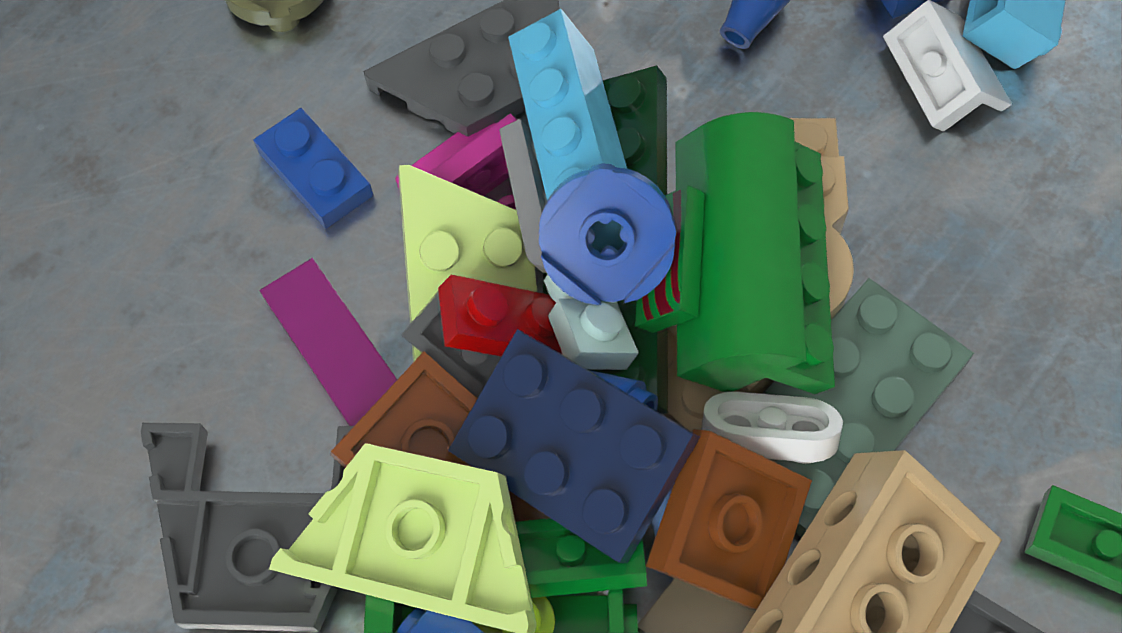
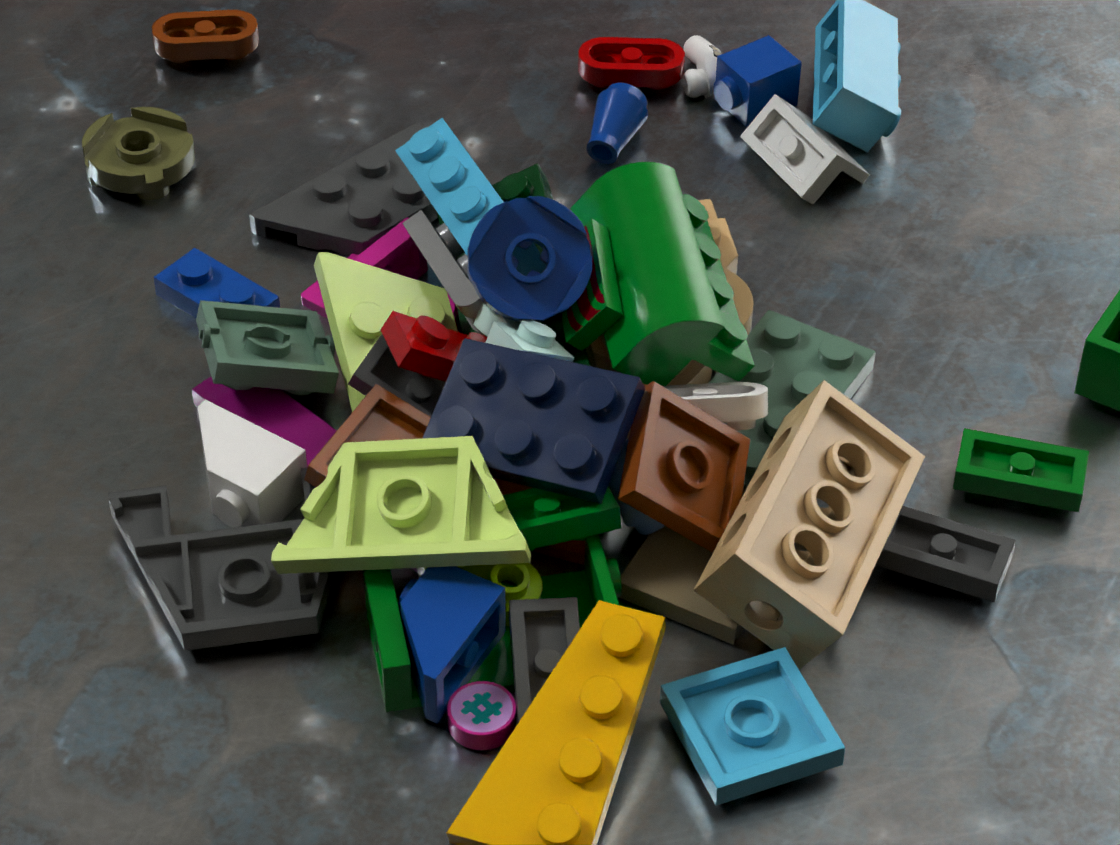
camera: 15 degrees left, 20 degrees down
none -> sand green plate [196,300,339,395]
none -> white slope [198,399,307,528]

